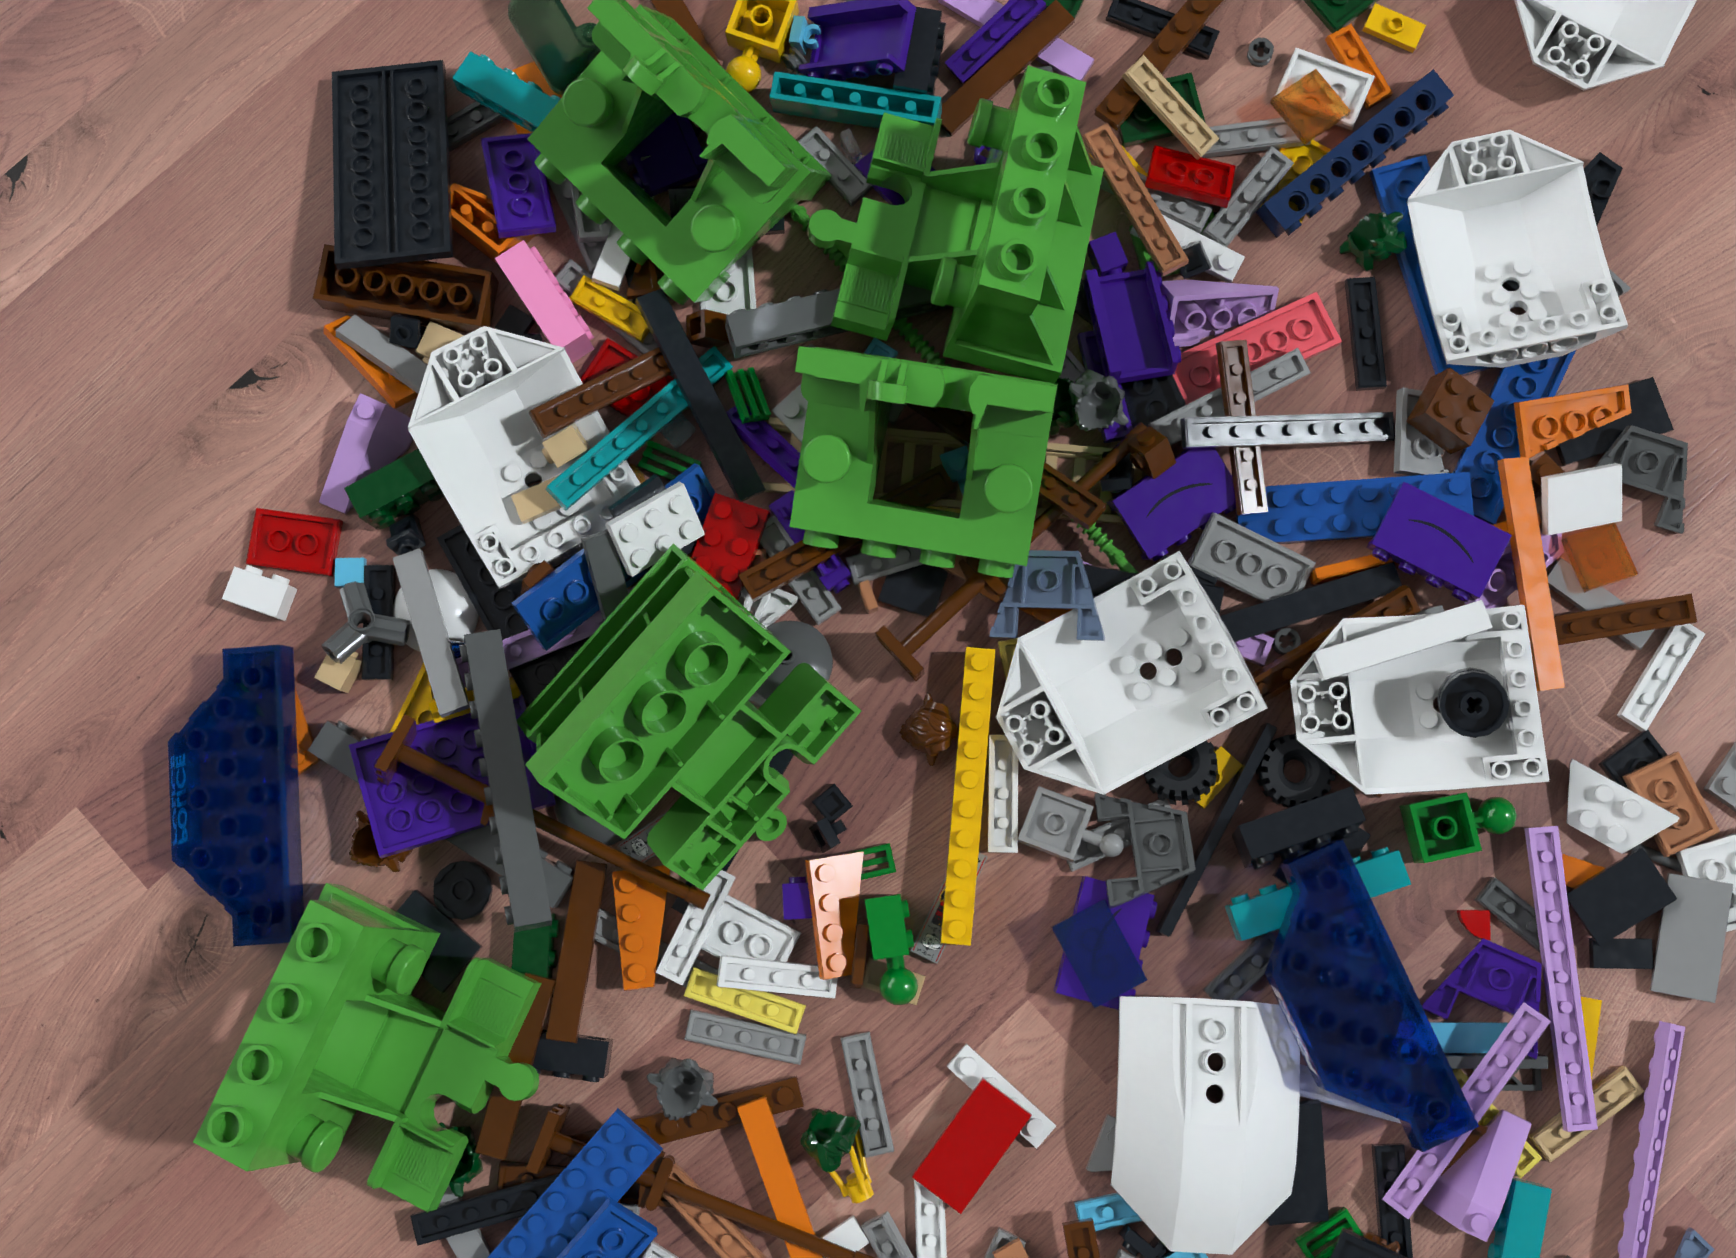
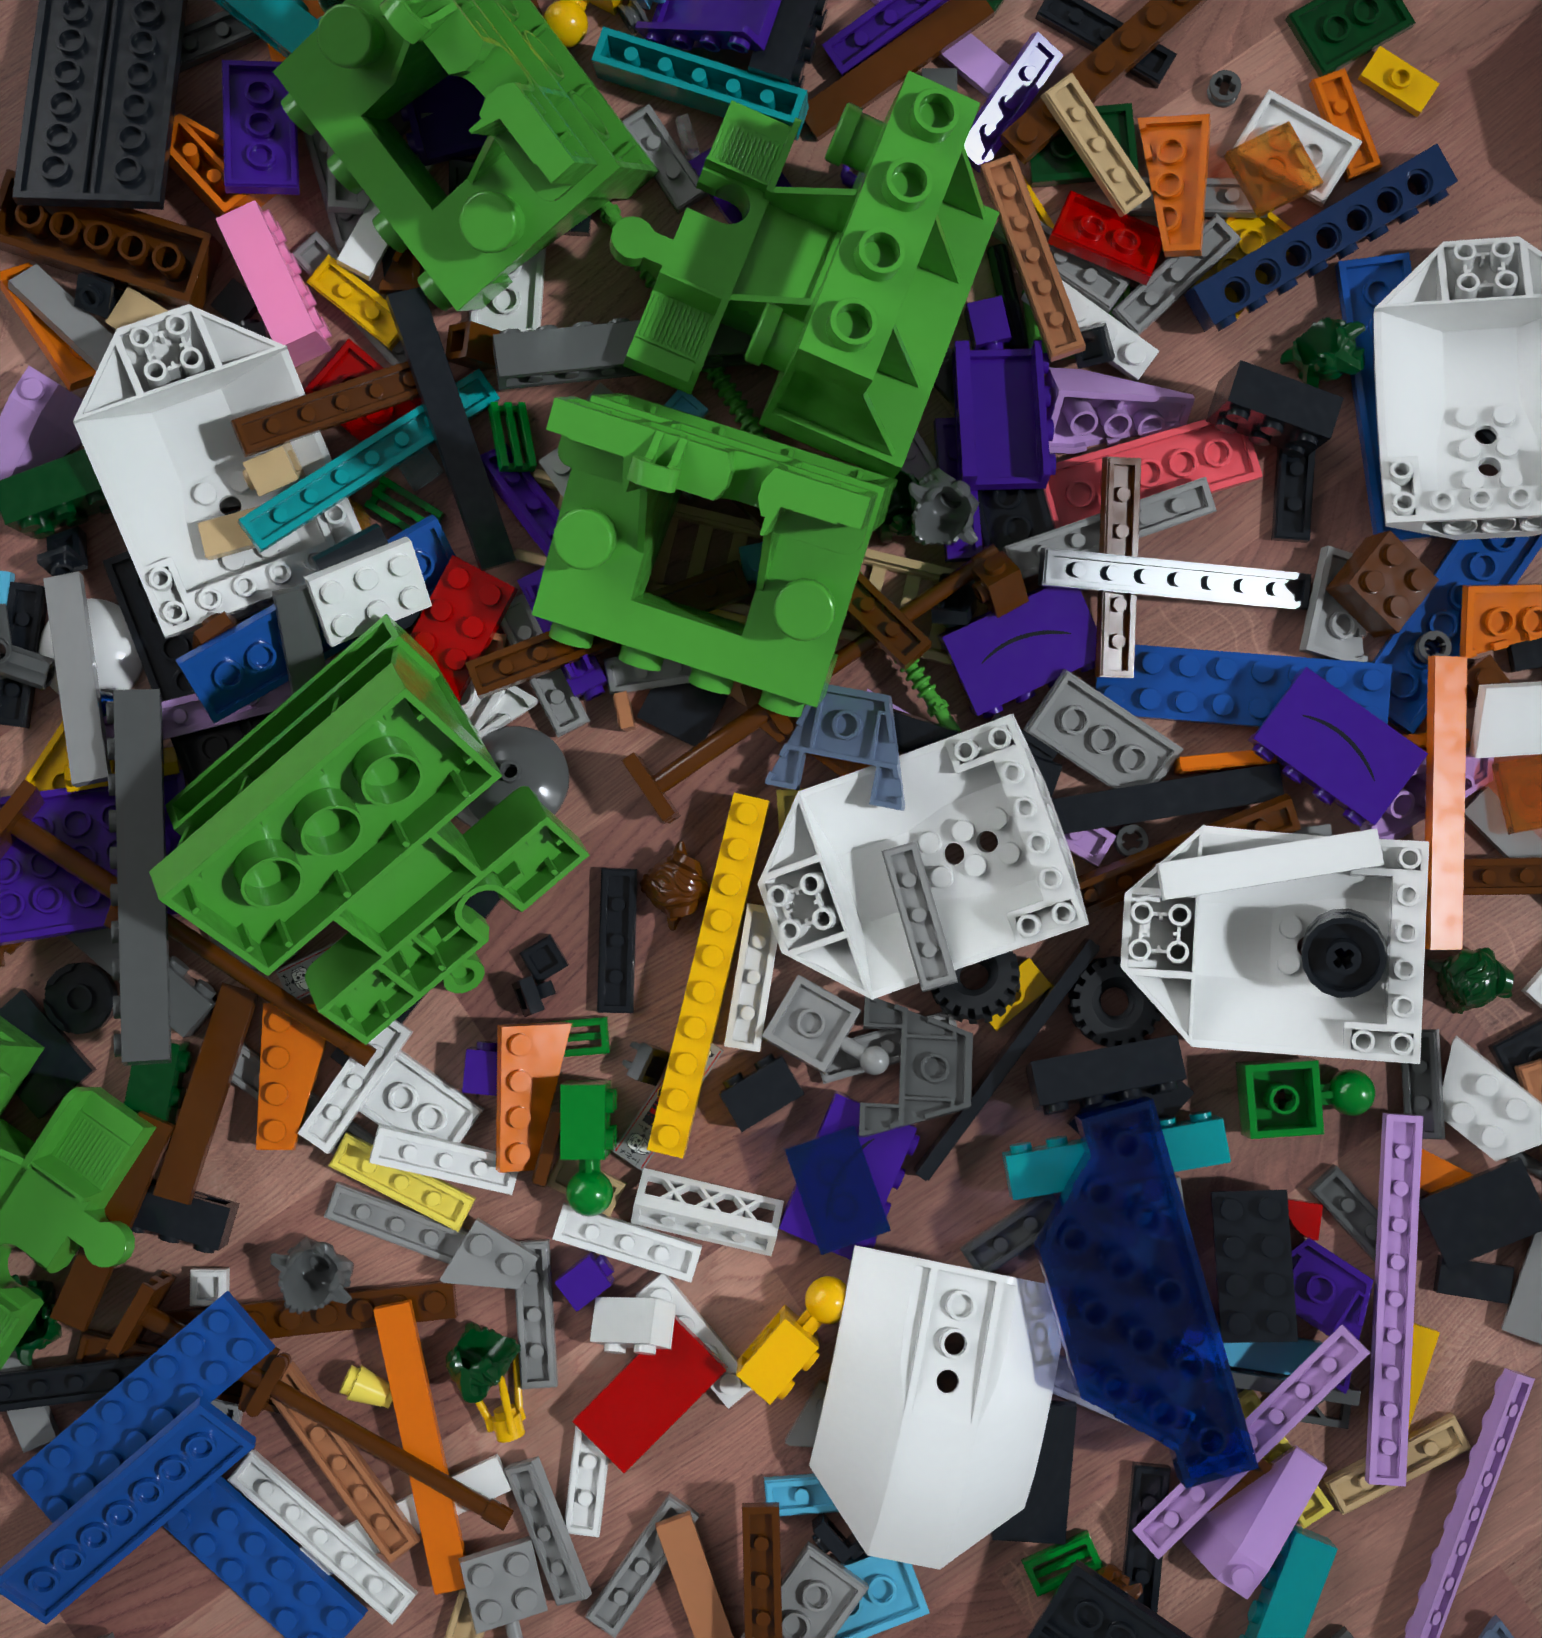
camera: 10 degrees right, 5 degrees up
none -> white tile [190,1267,230,1306]
none -> light yellow cone [339,1365,393,1409]
none -> light grey wing [439,1218,540,1289]
none -> white plate [552,1202,702,1283]
none -> dark purple brick [555,1252,615,1312]
none -> white brick [590,1297,676,1355]
none -> black tile [597,868,638,1013]
none -> black tile [622,1042,670,1086]
none -> white fence [631,1168,784,1256]
none -> black brick [719,1053,804,1132]
none -> yellow brick [736,1276,847,1405]
none -> light grey tile [881,841,958,992]
none -> plate [964,32,1063,173]
none -> black axle [987,244,1028,349]
none -> orange wing [1137,114,1211,257]
none -> black brick [1206,360,1344,458]
none -> black brick [1210,1189,1298,1343]
none -> dark grey tile [1401,1029,1445,1140]
none -> dark grey bush [1414,630,1452,665]
none -> dark green hair [1427,947,1514,1014]

